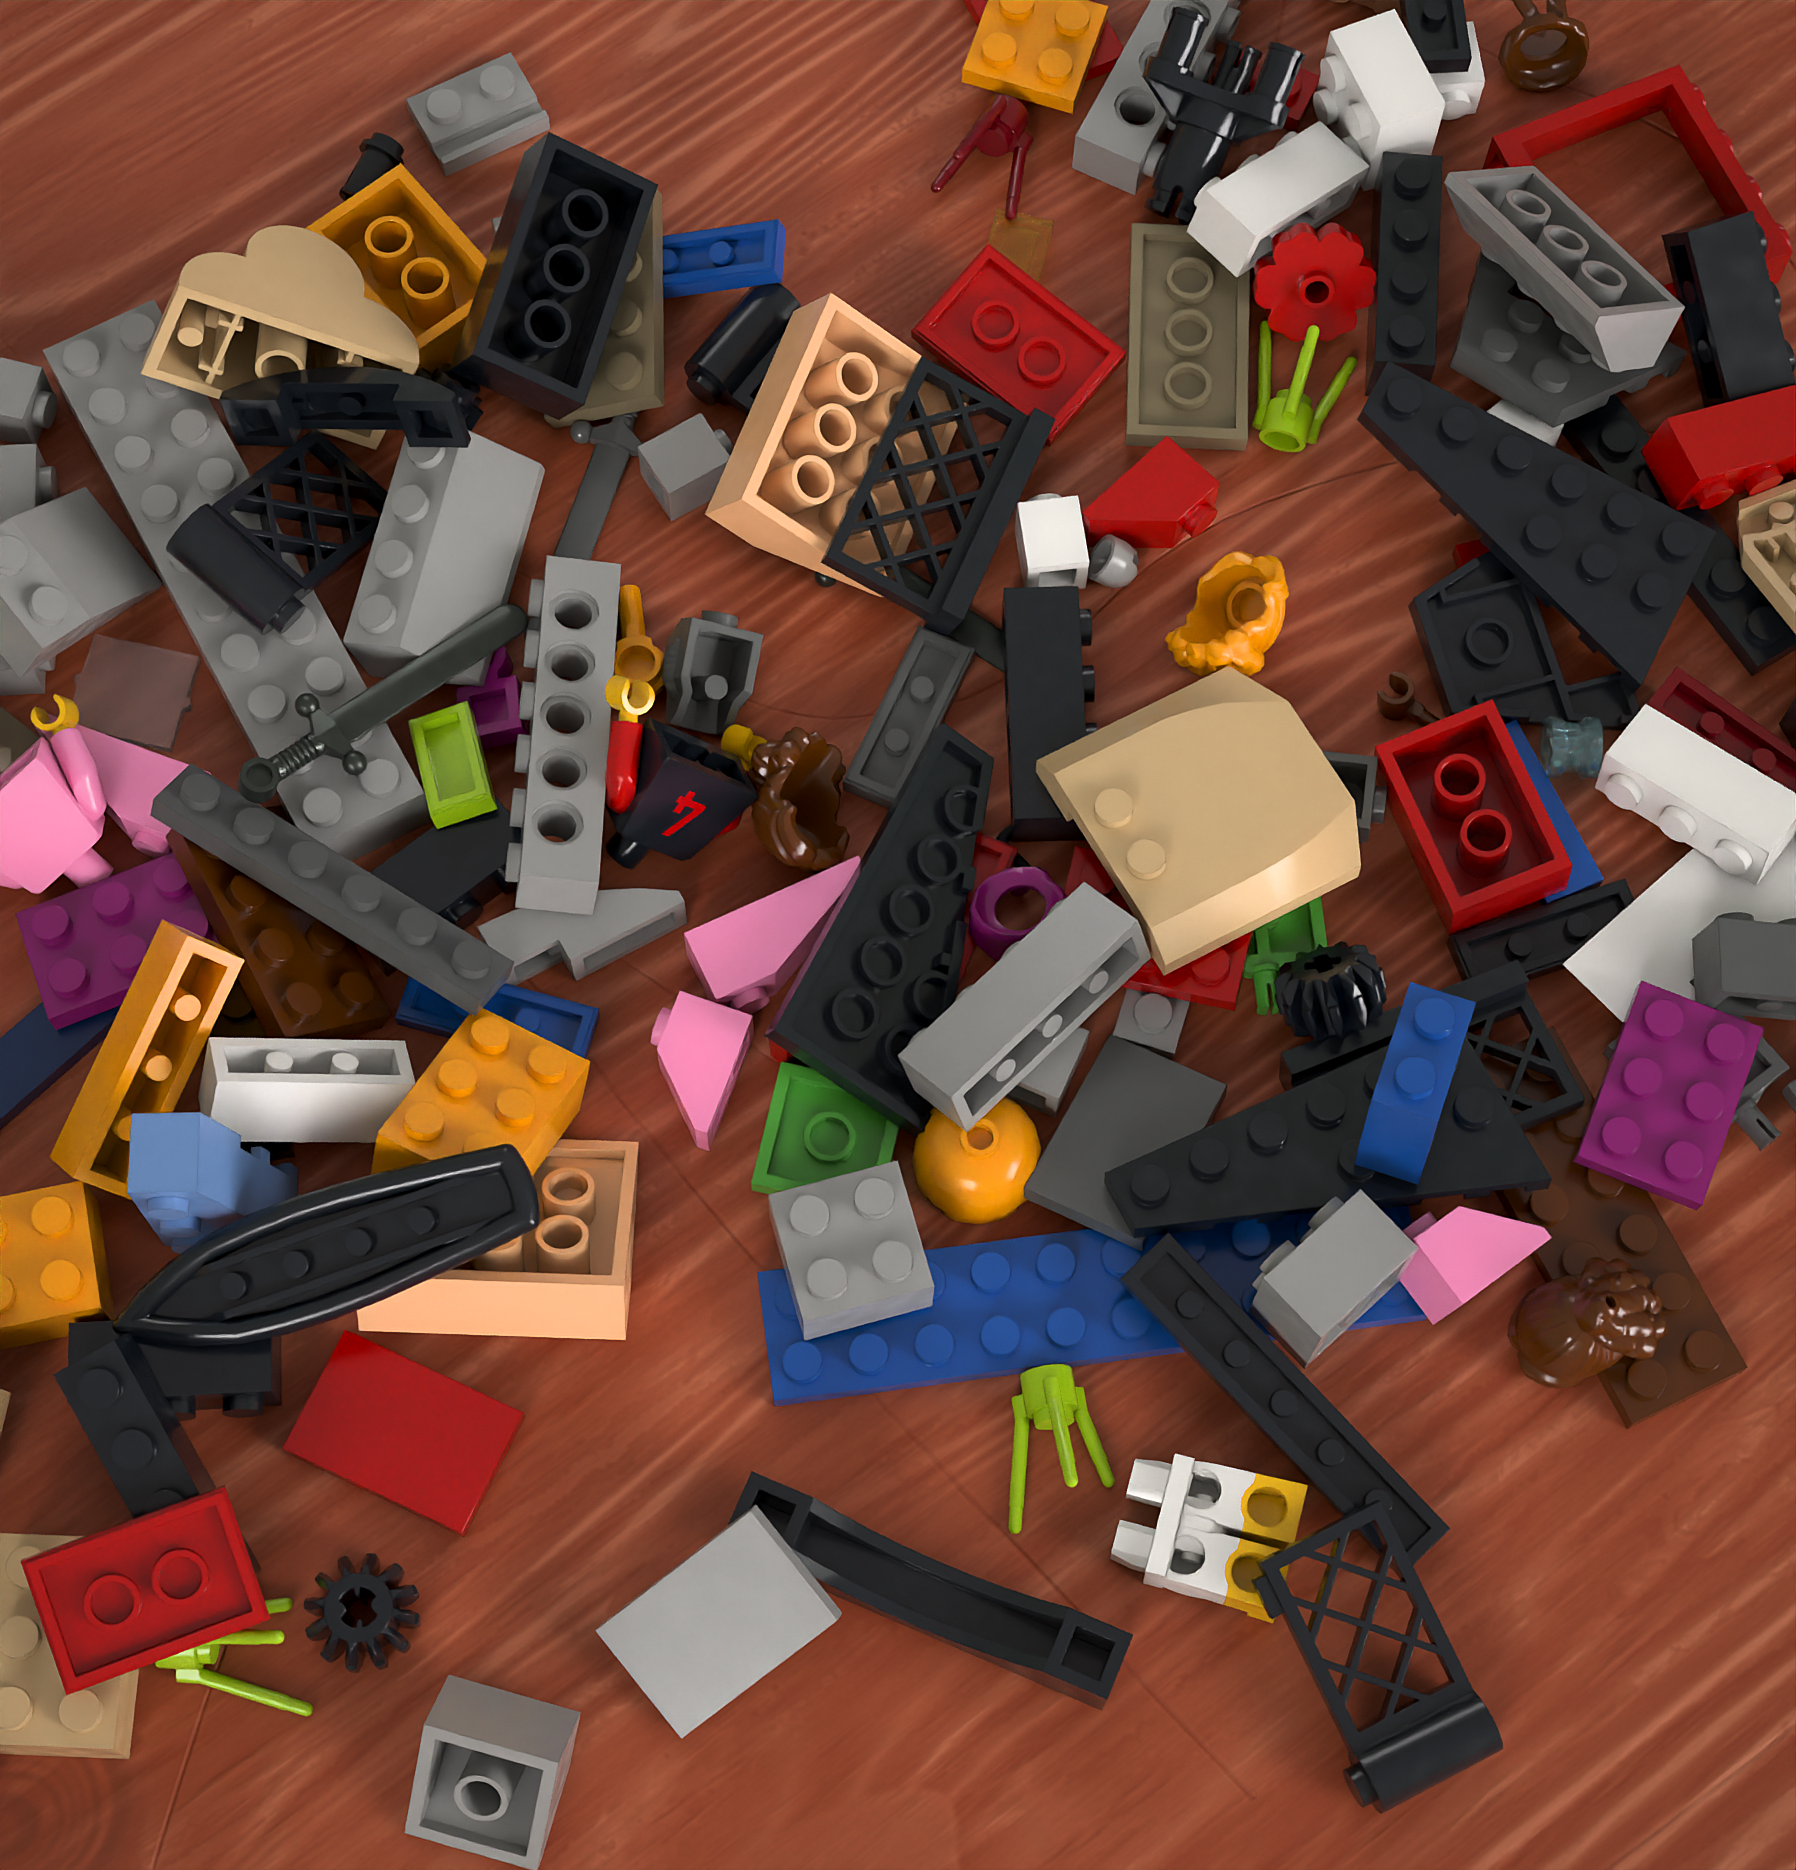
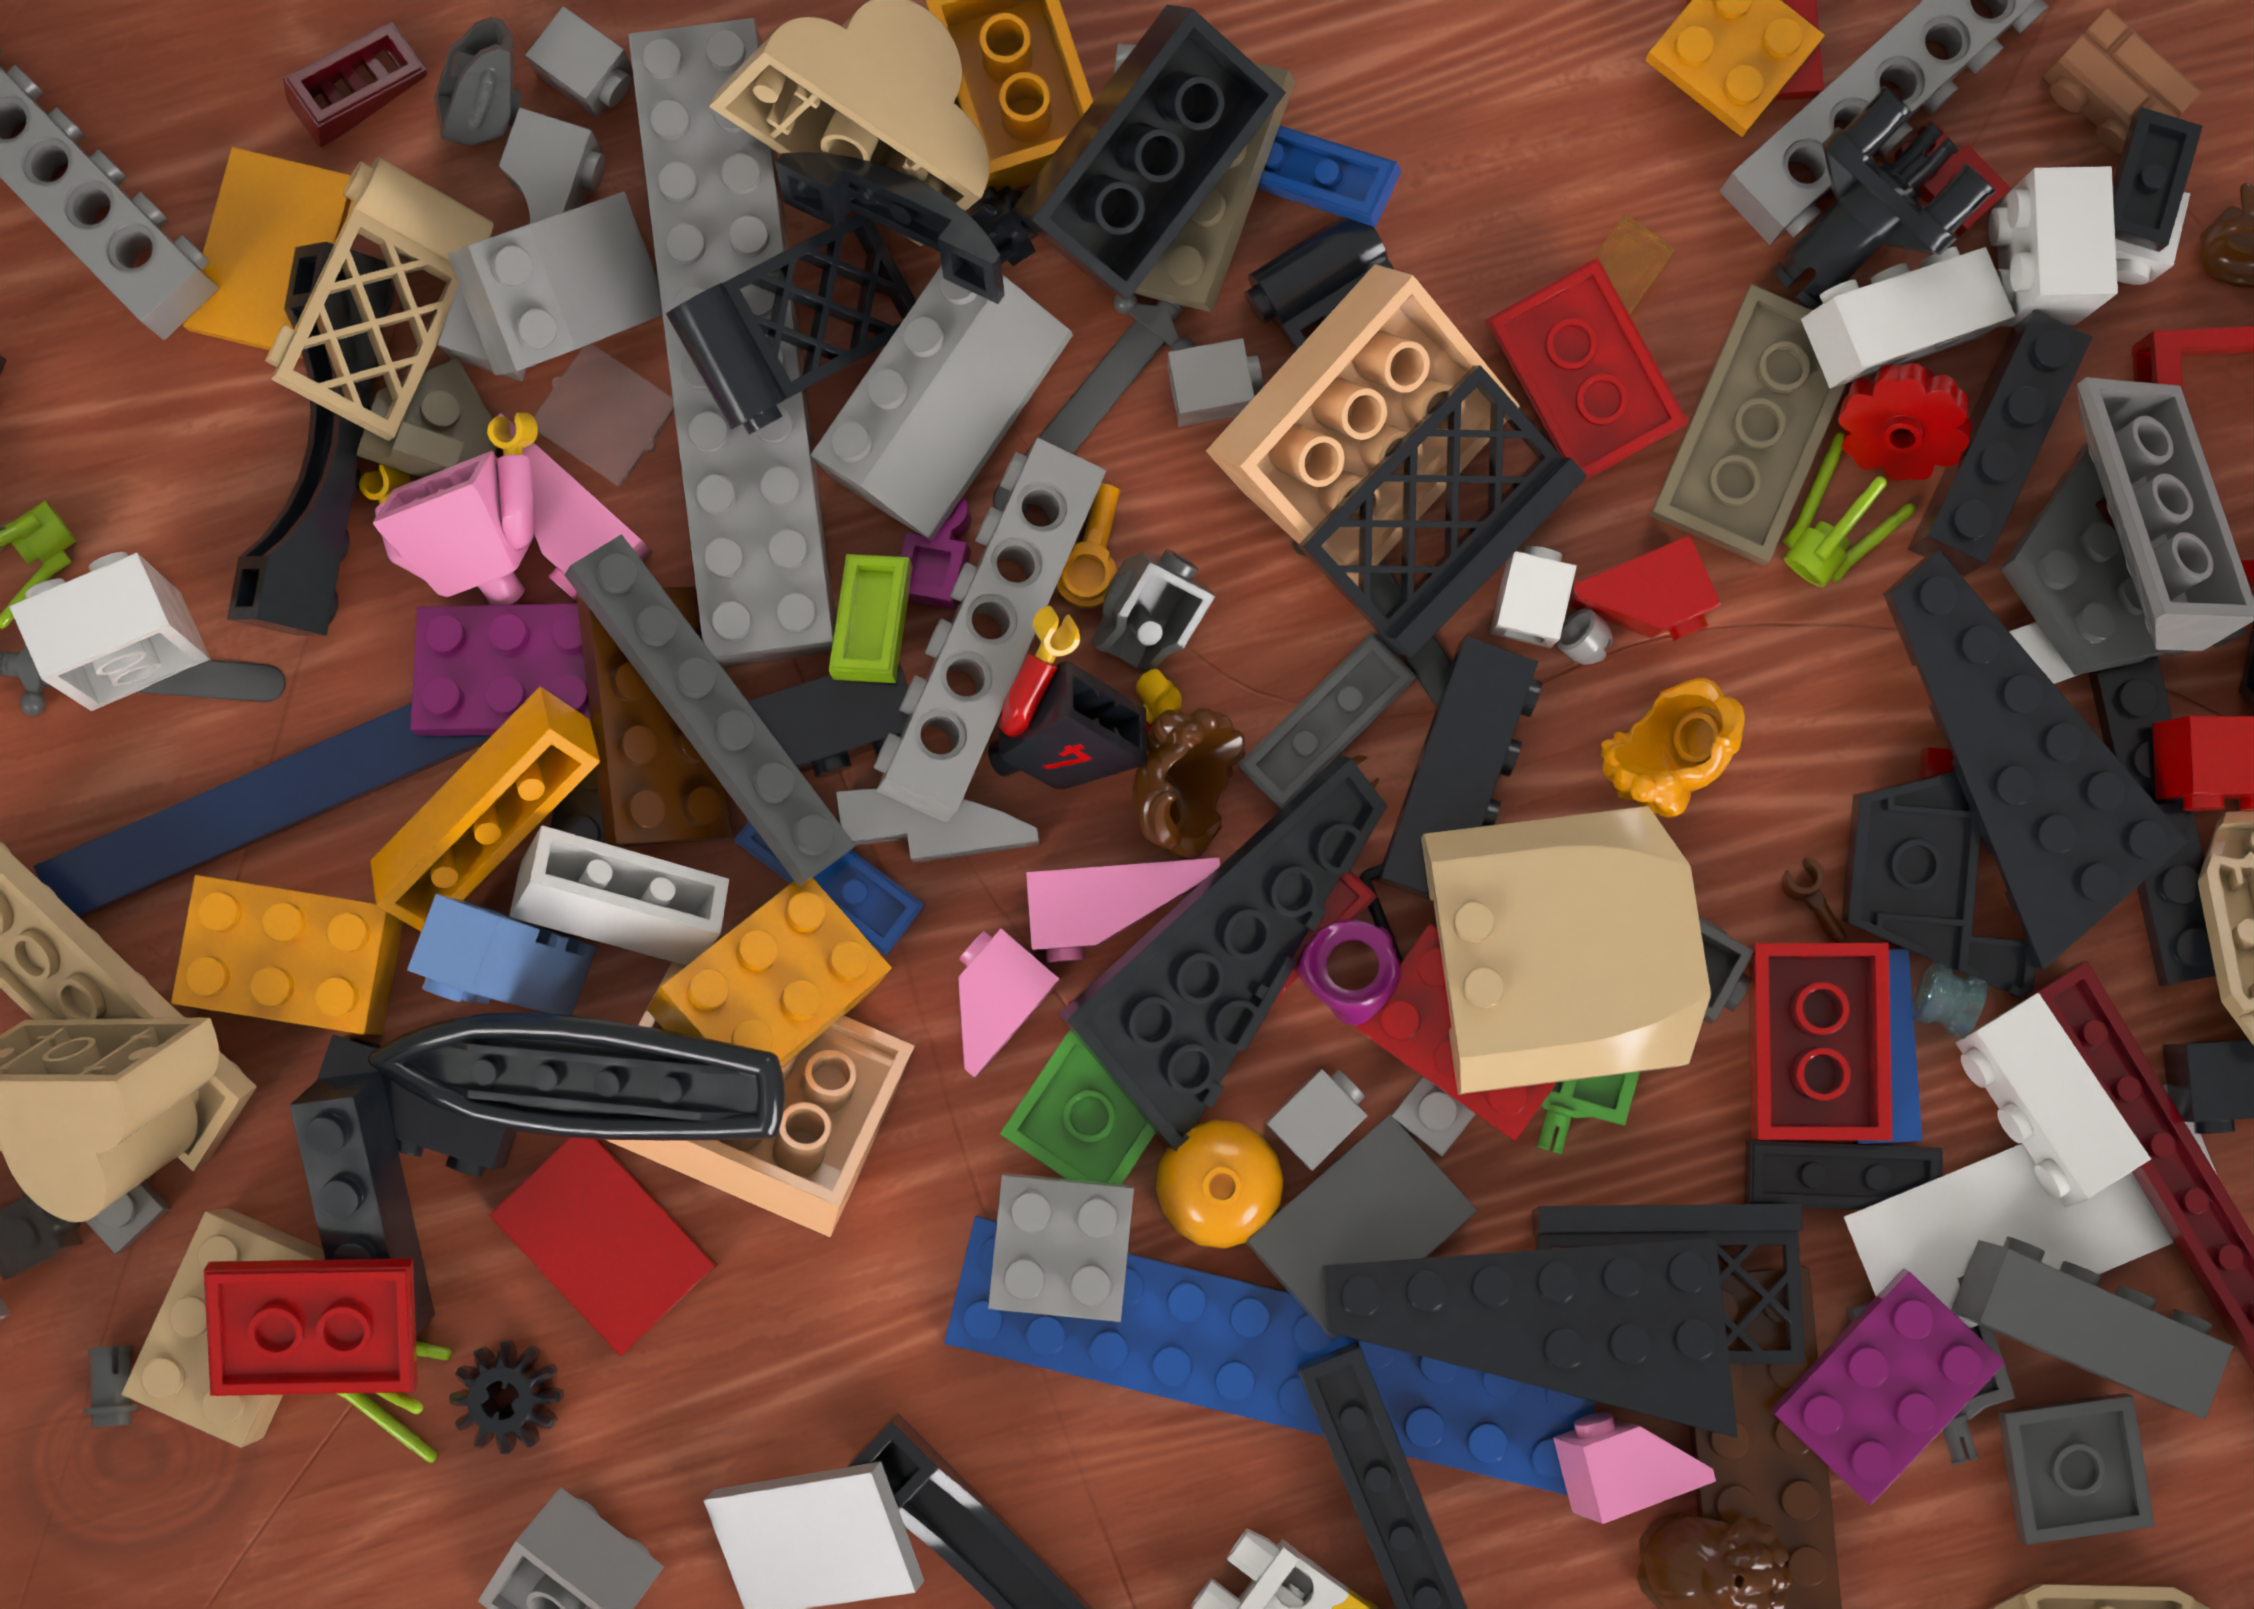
camera: 20 degrees right, 15 degrees up
pearl dark grey sword [238,604,528,803] -> none
light grey brick [898,882,1151,1132] -> none
dark red plant [931,94,1033,221] -> none
lime plant [1008,1364,1115,1534] -> none
light grey brick [1249,1189,1418,1369] -> none
black gear [1274,941,1387,1041] -> none
blue brick [1354,982,1476,1185] -> none

